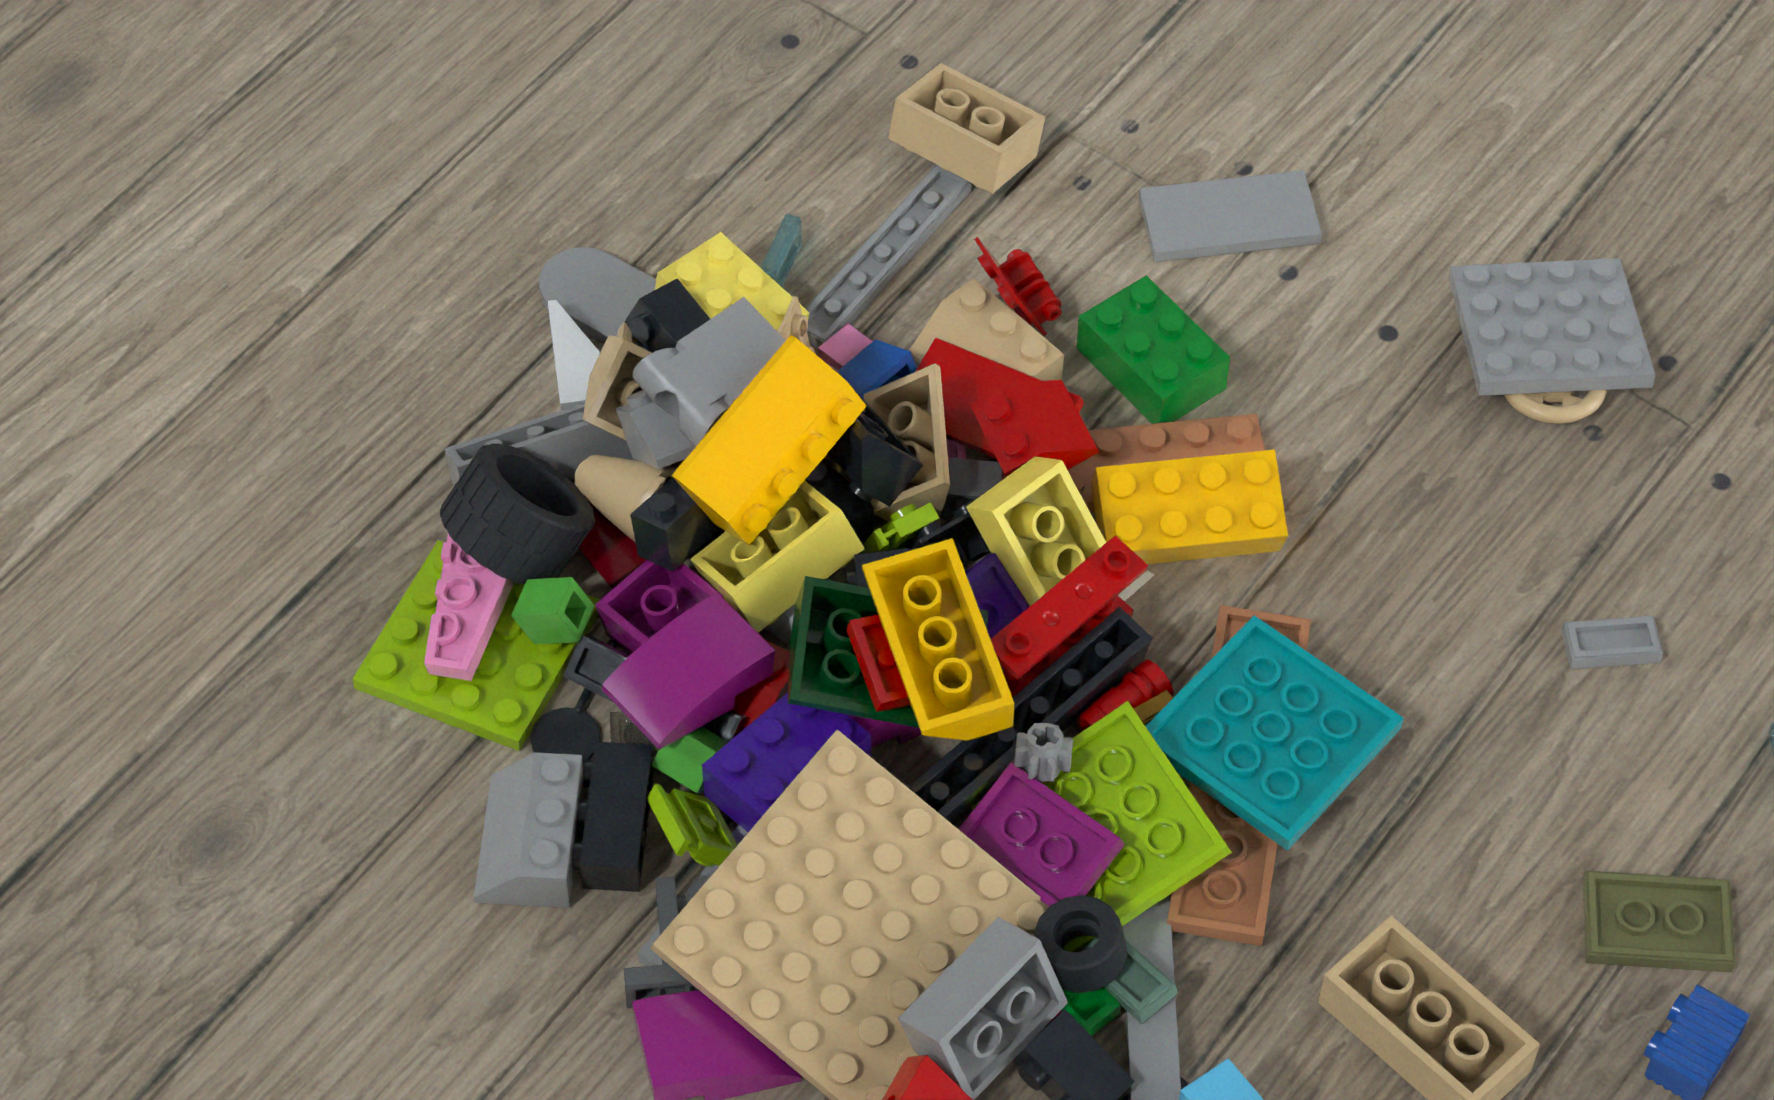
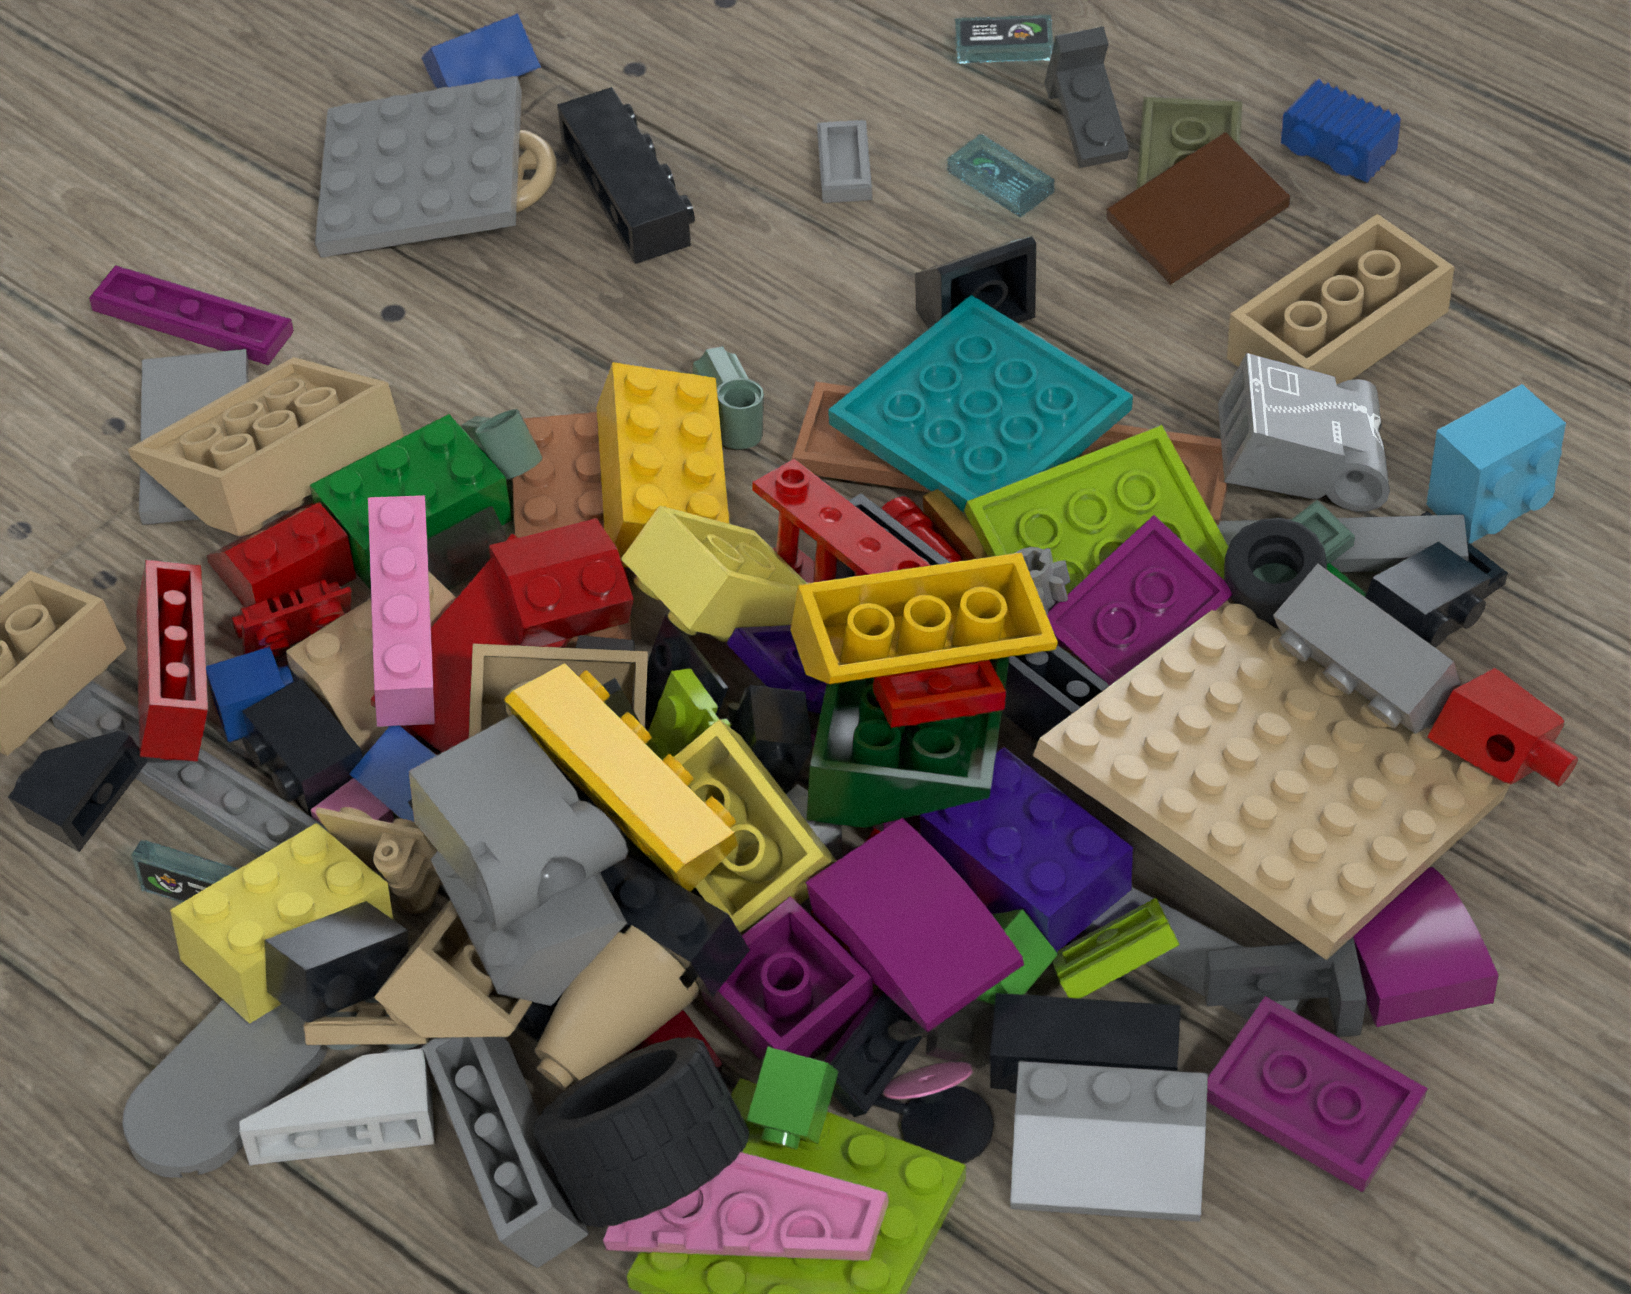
camera: 85 degrees left, 5 degrees down
none -> black slope [8,730,148,852]
none -> magenta tile [89,265,294,366]
none -> tan slope [128,357,404,536]
none -> red brick [136,560,208,762]
none -> red slope [206,502,356,613]
none -> blue brick [206,647,294,743]
none -> black brick [242,678,363,817]
none -> bright pink brick [368,495,435,727]
none -> blue brick [421,13,541,89]
none -> clear smoke plate [427,506,508,590]
none -> sand green piece [461,409,543,480]
none -> black brick [557,87,695,264]
none -> sand green piece [693,346,764,450]
none -> bright pink piece [883,1062,973,1104]
none -> black slope [915,236,1037,329]
none -> clear light blue tile [947,134,1054,218]
none -> dark grey bracket [1044,26,1129,168]
none -> reddish brown tile [1107,132,1290,285]
none -> magenta plate [1207,996,1428,1193]
none -> light grey piece [1218,353,1390,512]

